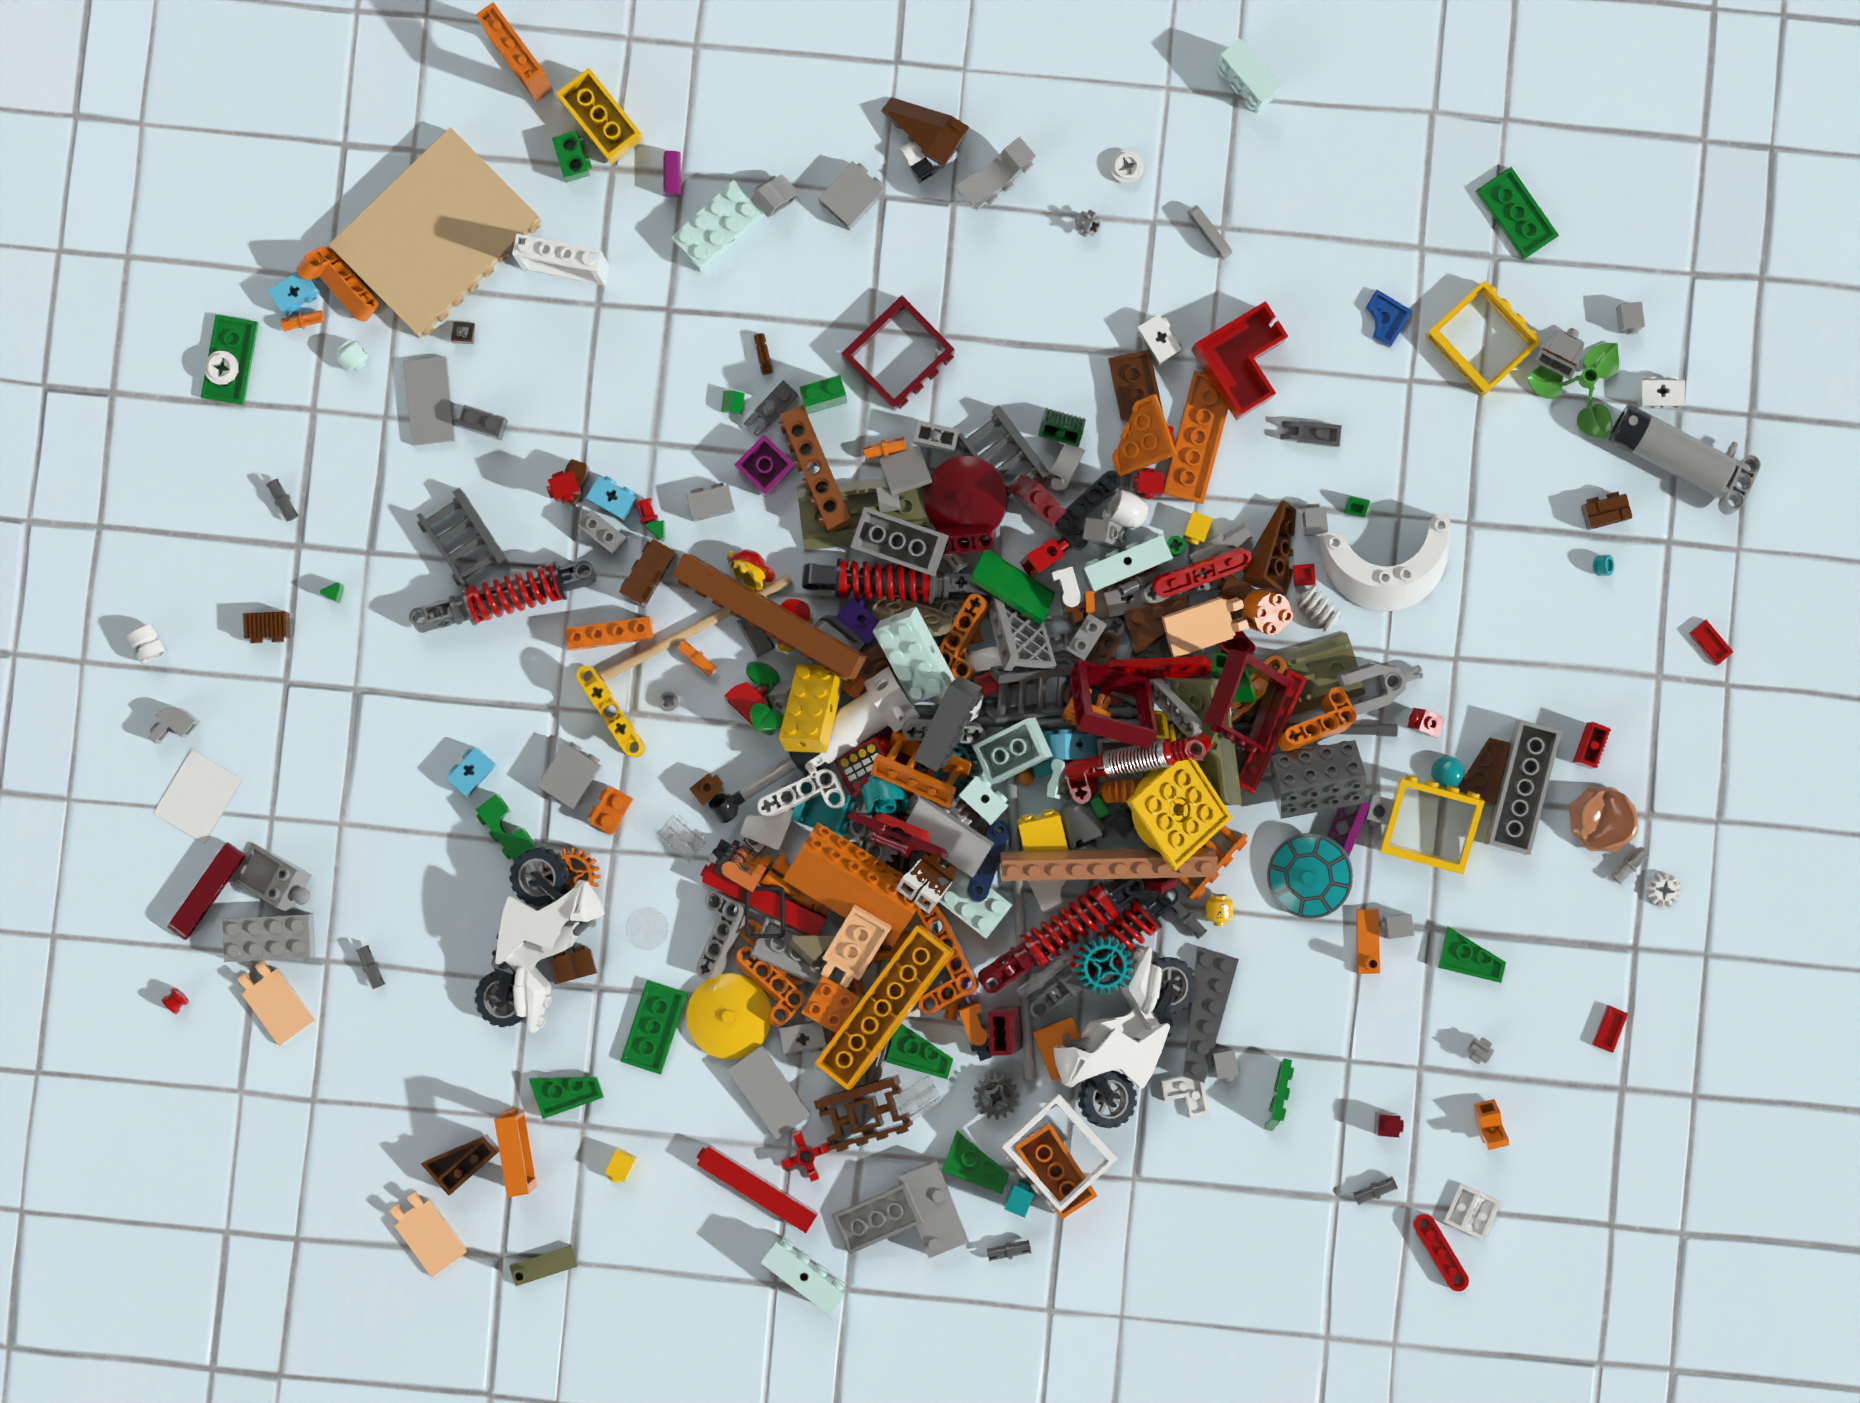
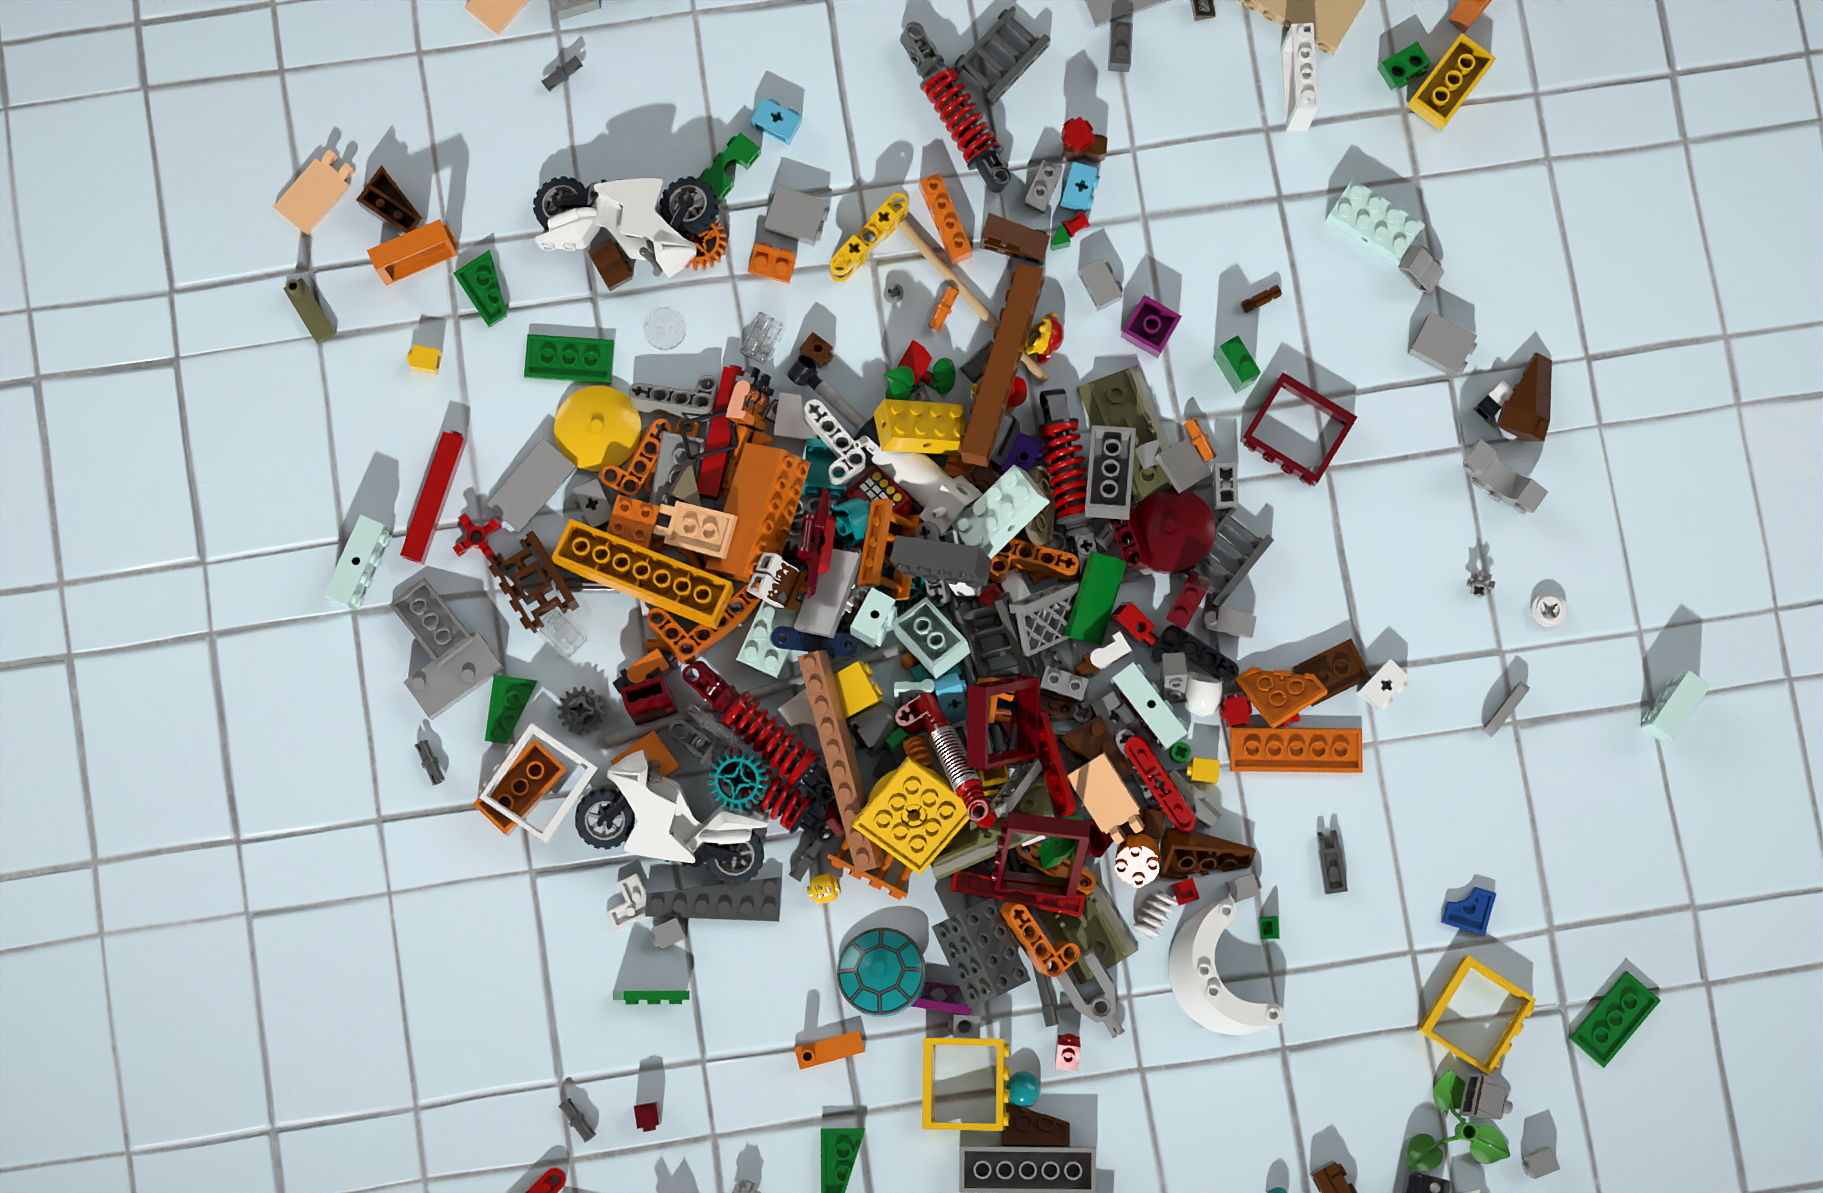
camera: 75 degrees right, 5 degrees down
magenta brick [663,150,681,197] -> none
green slope [721,390,745,415] -> none
dark grey hinge [744,380,799,436] -> none
dark orange brick [778,405,852,533] -> none
green wing [886,1024,953,1079] -> none
teal brick [1003,1179,1035,1218] -> none
dark green brick [1038,407,1086,447] -> none
orange tile [1083,591,1095,616] -> none
red piece [1191,301,1288,420] -> none
light grey brick [1380,914,1414,939] -> none

